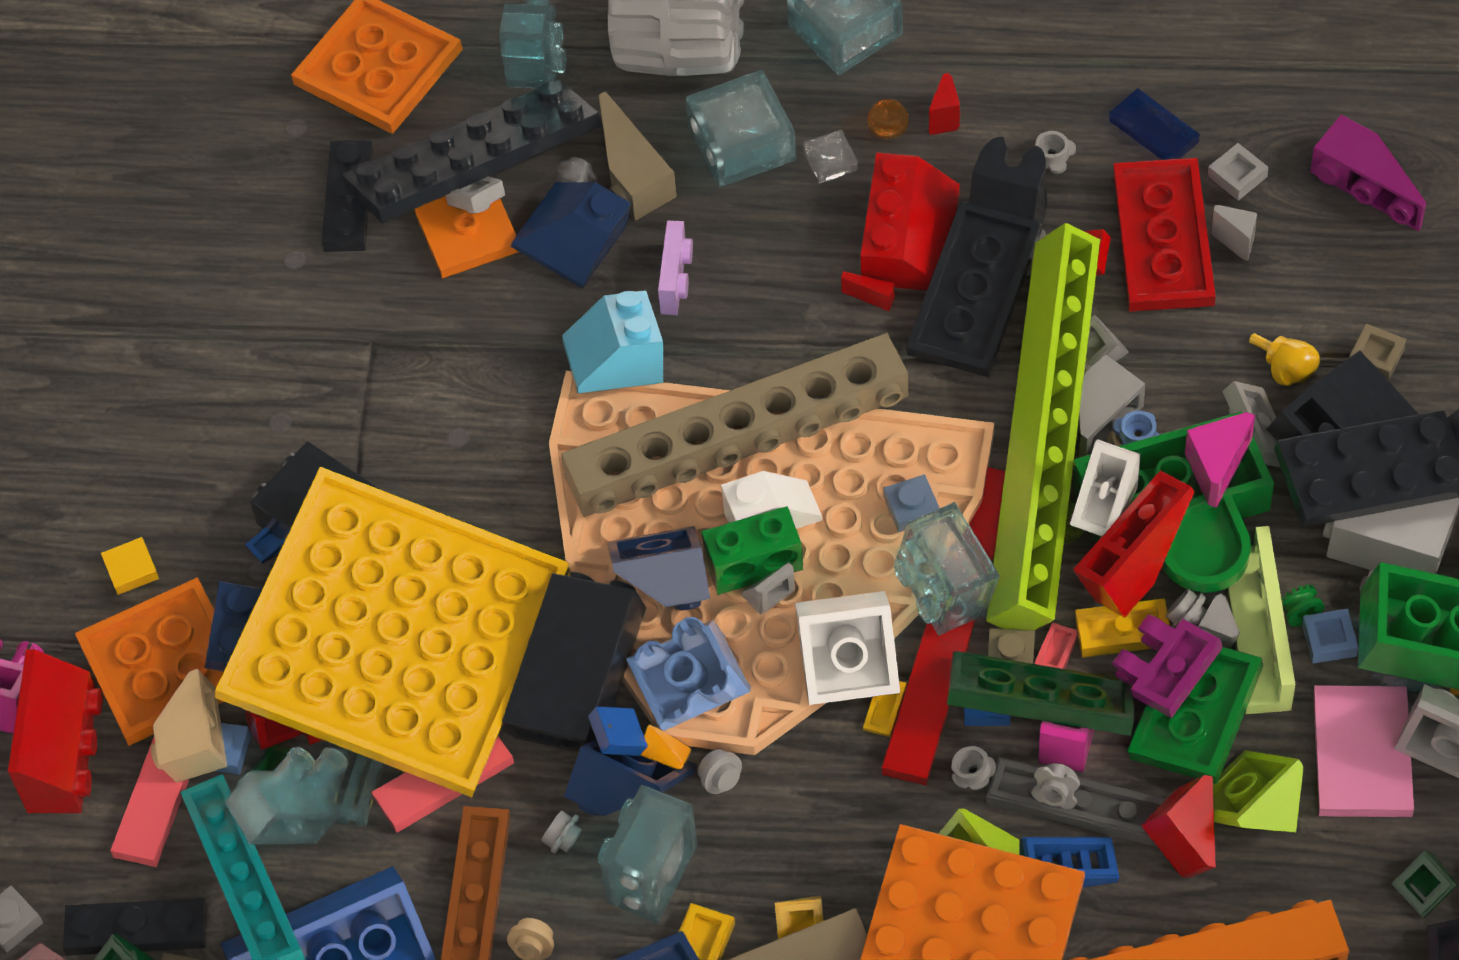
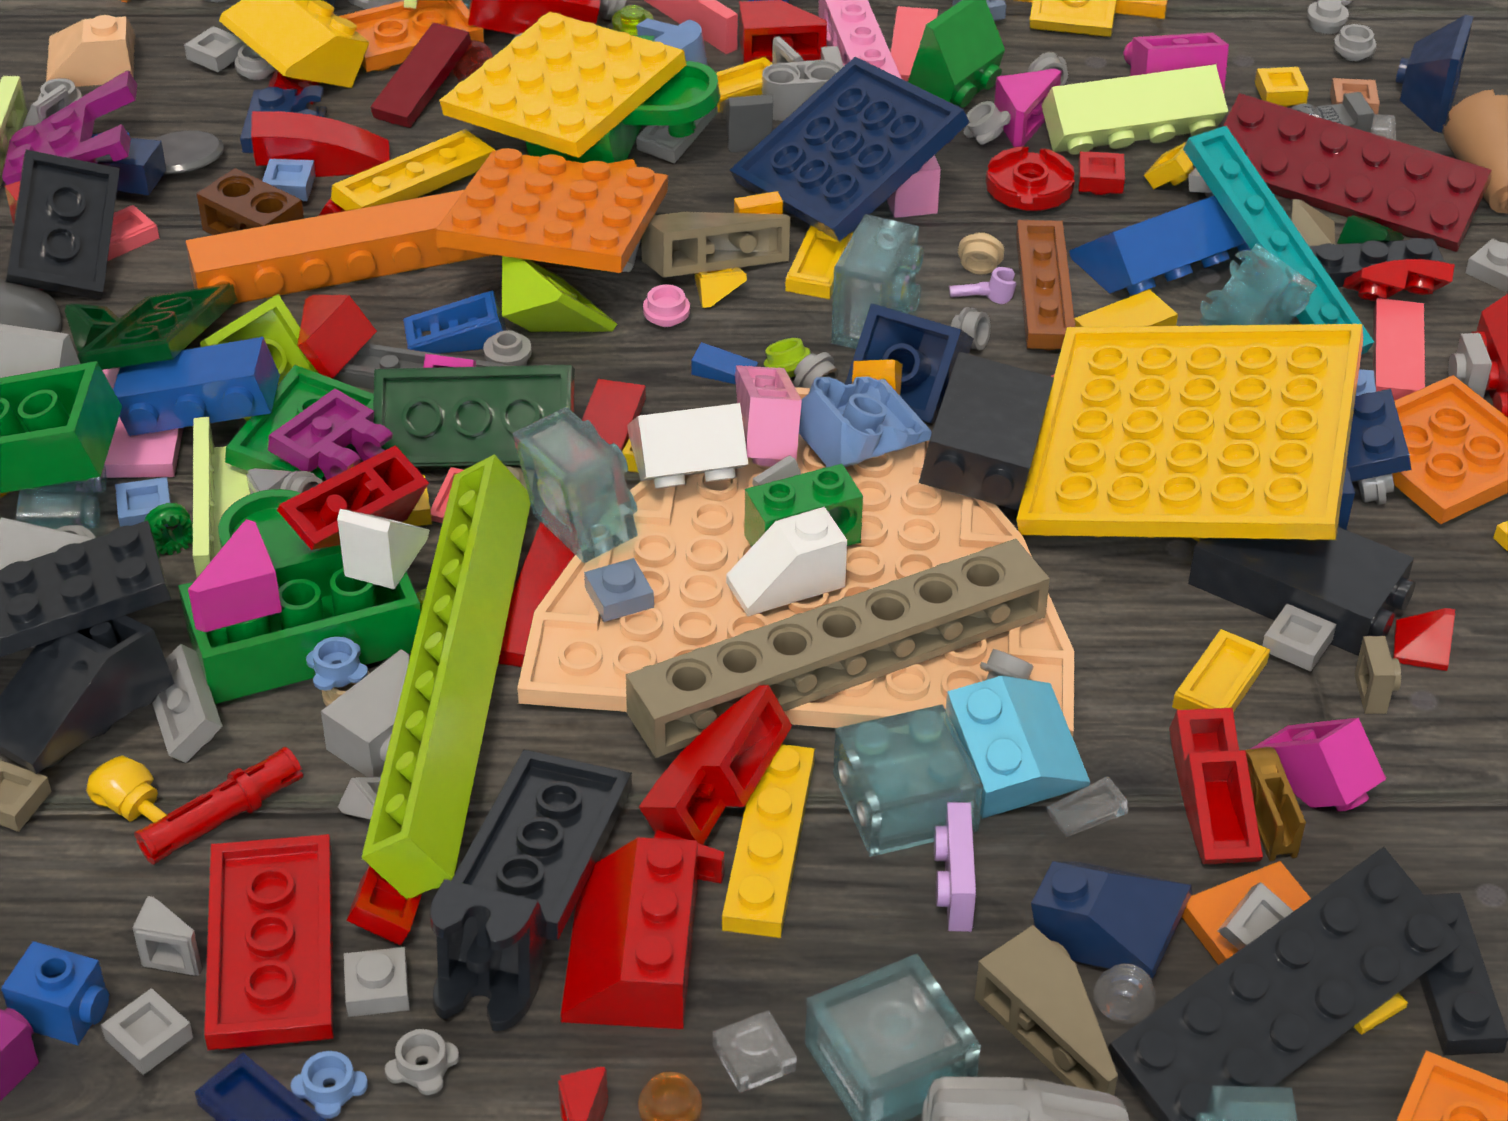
camera: 170 degrees right, 15 degrees down
tan slope [151,669,227,783] -> none
blue tile [588,707,648,756] -> none
slope [607,526,710,610] -> none
light grey plate [1031,763,1080,809] -> none
none -> blue brick [1,941,109,1045]
none -> dark green tile [77,283,237,370]
none -> blue brick [113,337,280,436]
none -> red pin [134,747,303,865]
none -> medium blue plate [291,1051,368,1119]
none -> light grey plate [344,947,409,1017]
none -> light grey plate [483,330,532,366]
none -> red slope [639,685,792,845]
none -> bright pink plate [643,285,690,327]
none -> blue piece [691,342,758,384]
none -> yellow plate [722,744,815,938]
none -> bright pink slope [735,365,802,467]
none -> lime plate [764,338,811,378]
none -> clear light blue piece [833,704,983,857]
none -> lavender hand [949,267,1017,304]
none -> light grey plate [980,649,1034,680]
none -> clear piece [1047,776,1128,837]
none -> yellow tile [1074,289,1178,327]
none -> red slope [1169,708,1263,864]
none -> yellow tile [1172,629,1270,712]
none -> pearl gold piece [1245,747,1306,861]
none -> dark pink slope [1251,718,1386,811]
none -> light grey plate [1262,604,1336,671]
none -> red slope [1343,259,1455,301]
none -> dark tan plate [1354,636,1401,714]
none -> slope [1393,608,1455,671]
none -> light grey plate [1448,333,1492,398]

